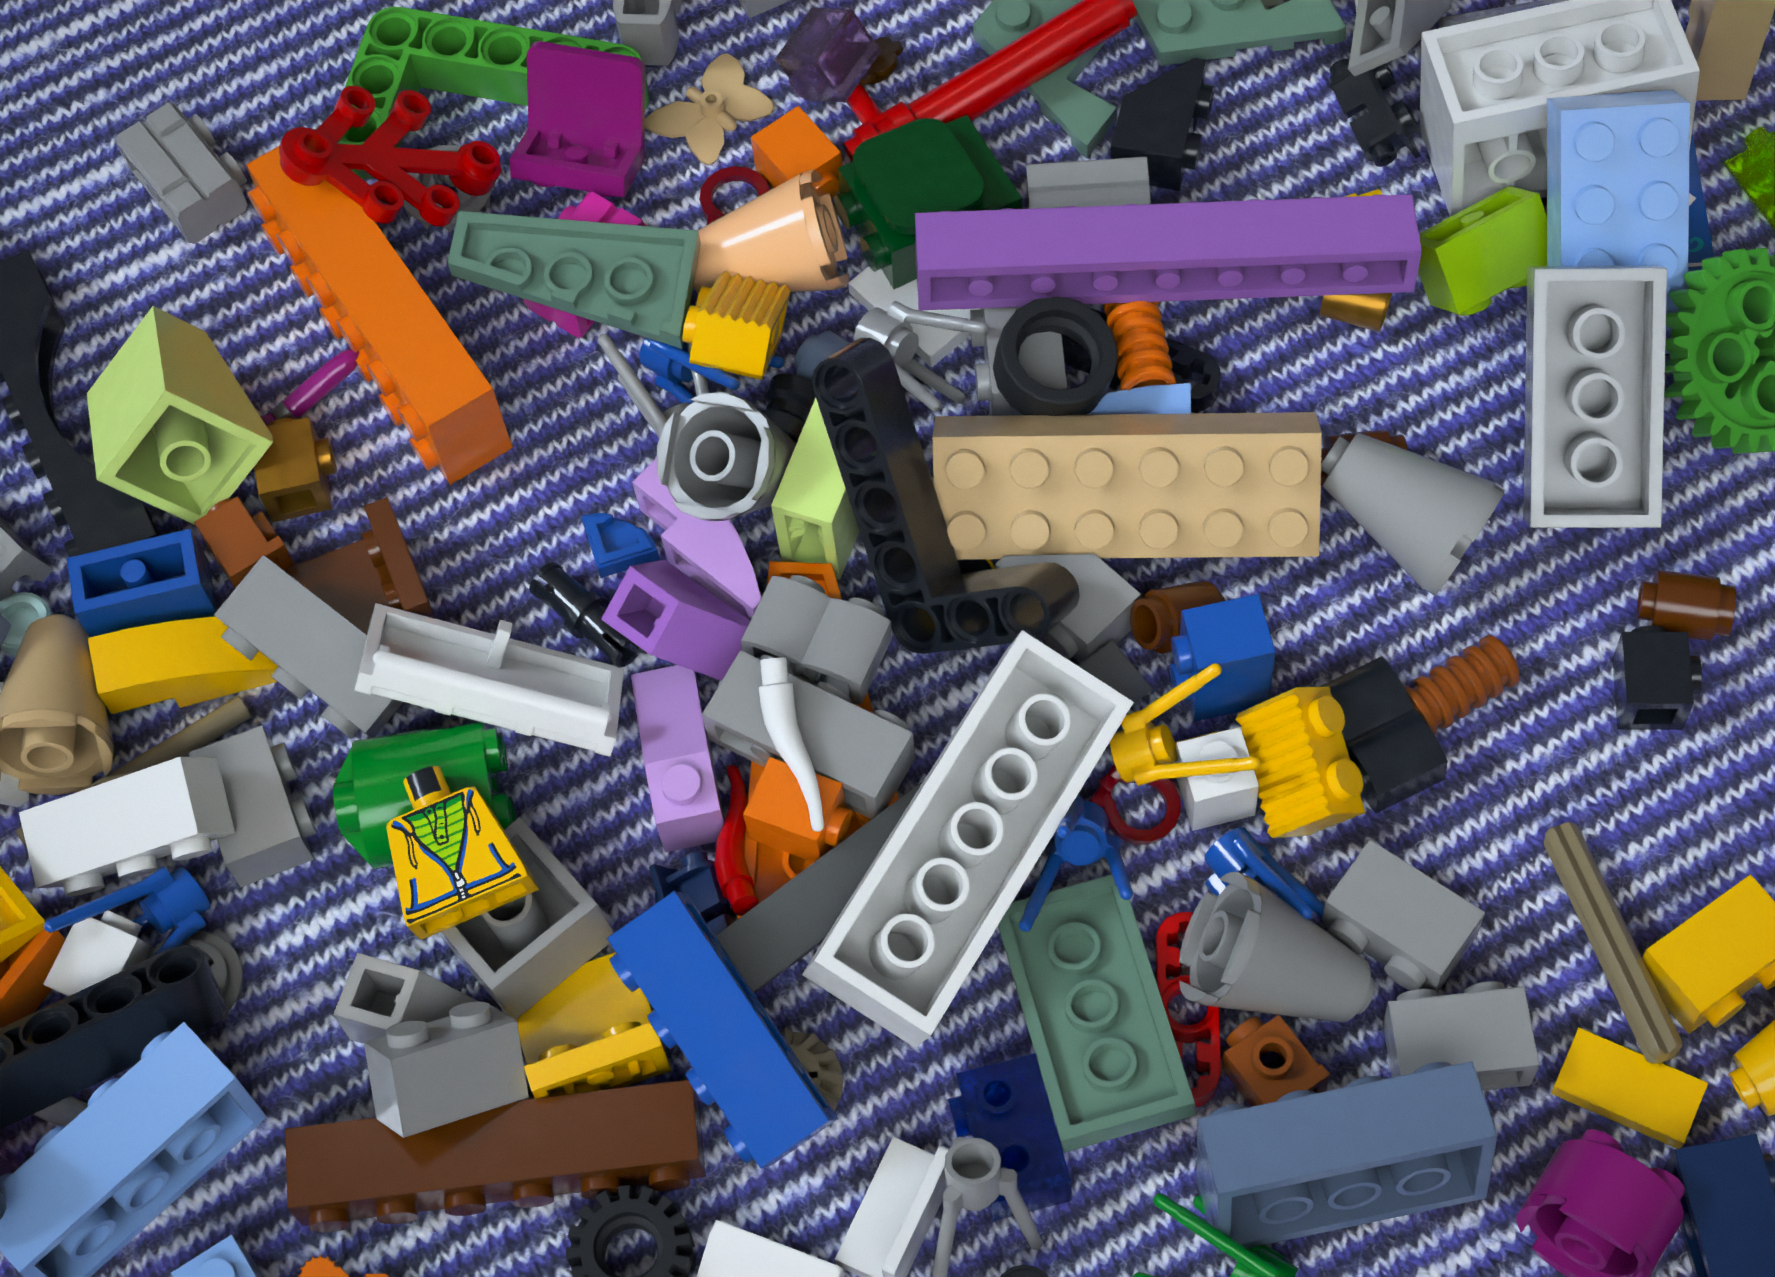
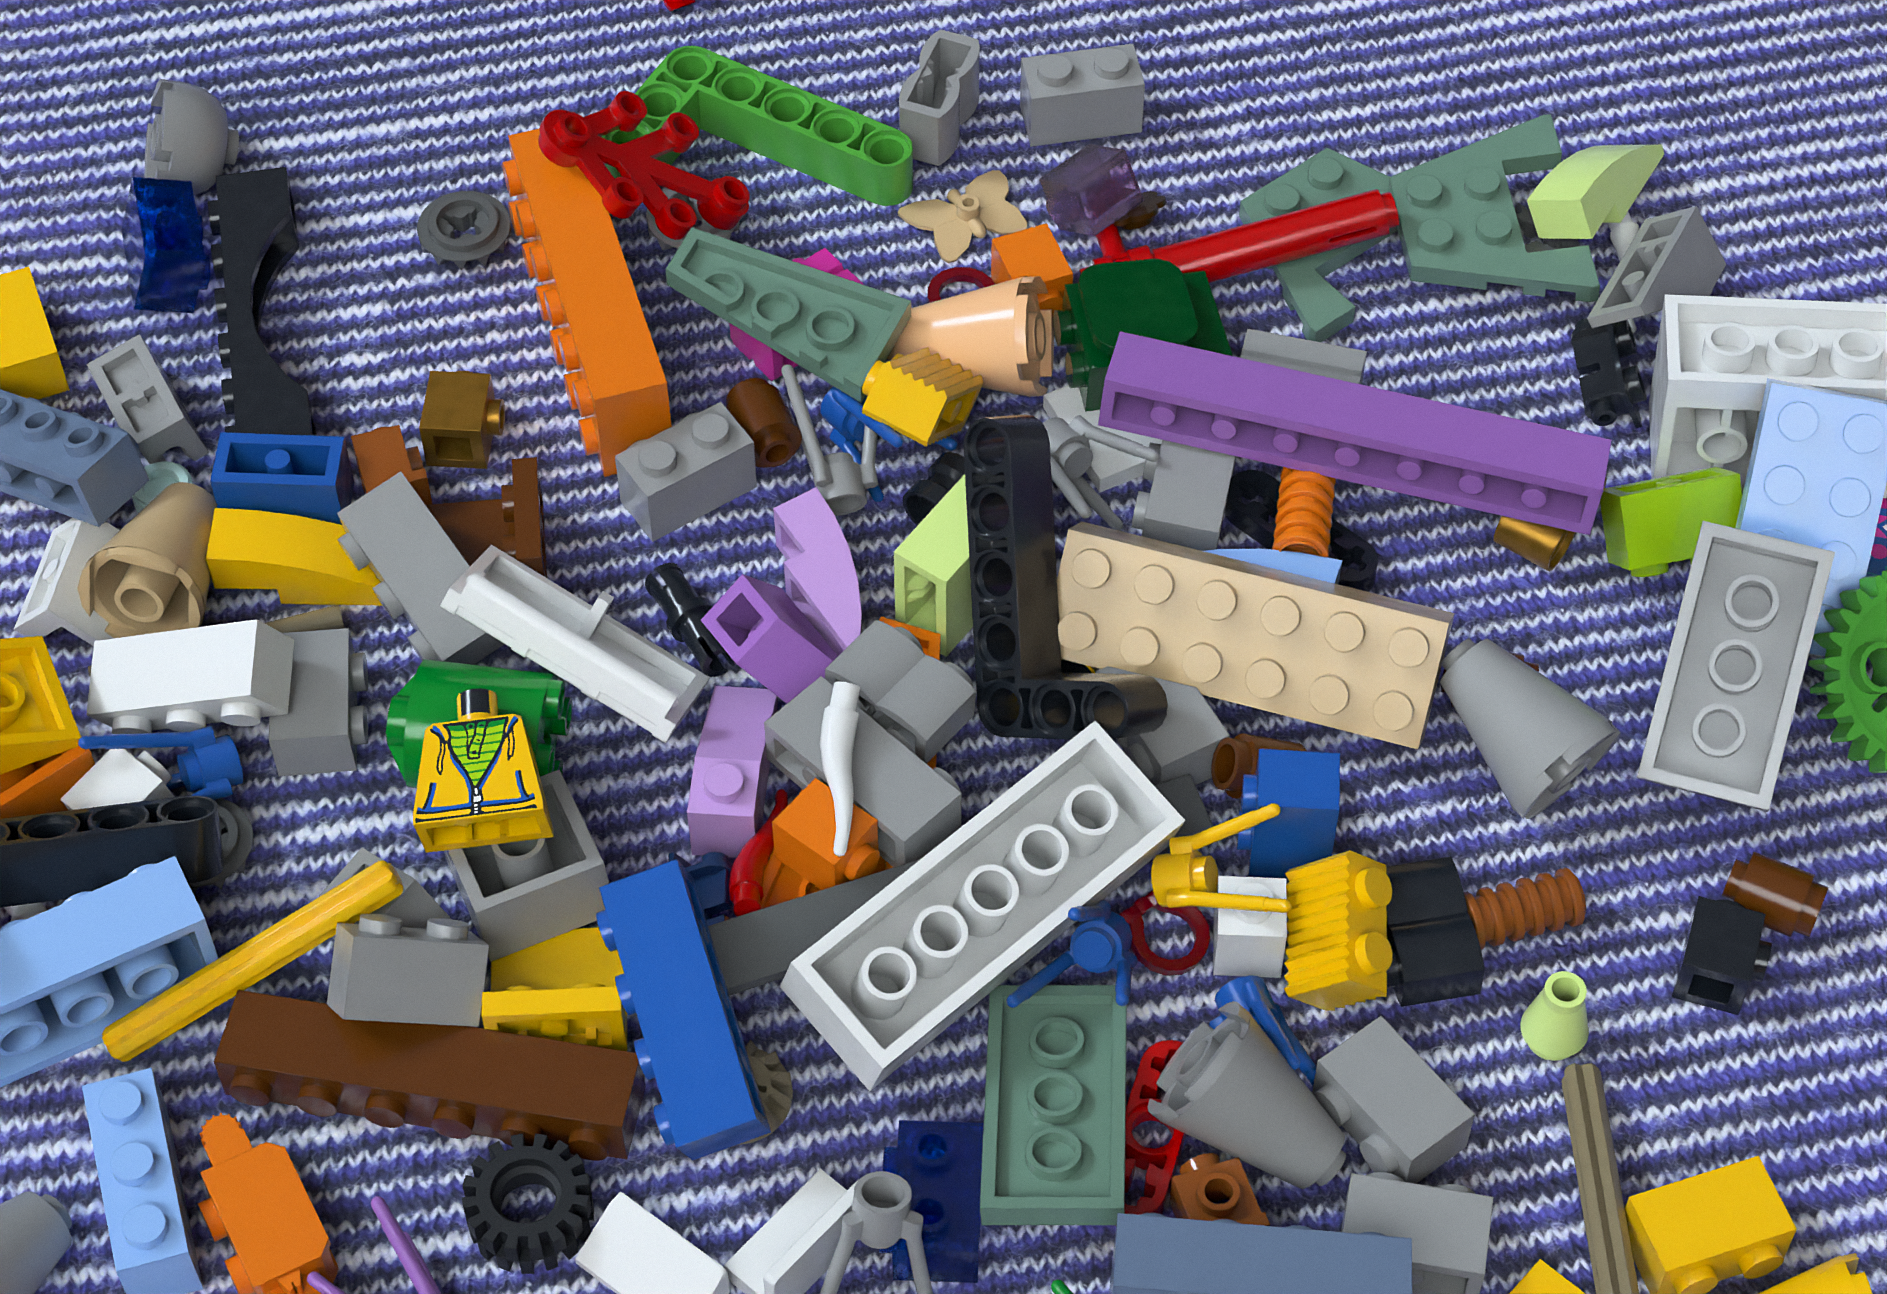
camera: 10 degrees right, 10 degrees down
yellowish green slope [87,306,273,525] -> none
light grey brick [115,102,248,244] -> none
magenta piece [261,349,359,426] -> none
magenta bracket [510,41,645,198] -> none
blue tile [581,513,660,578] -> none
light grey cone [657,392,797,521] -> none
black tyre [993,296,1118,416] -> none
black slope [1111,58,1215,191] -> none
none -> yellow axle [102,860,404,1062]
none -> dark grey gear [417,191,512,270]
none -> light grey brick [615,402,757,542]
none -> reddish brown brick [726,378,802,468]
none -> yellowish green cone [1520,971,1589,1061]

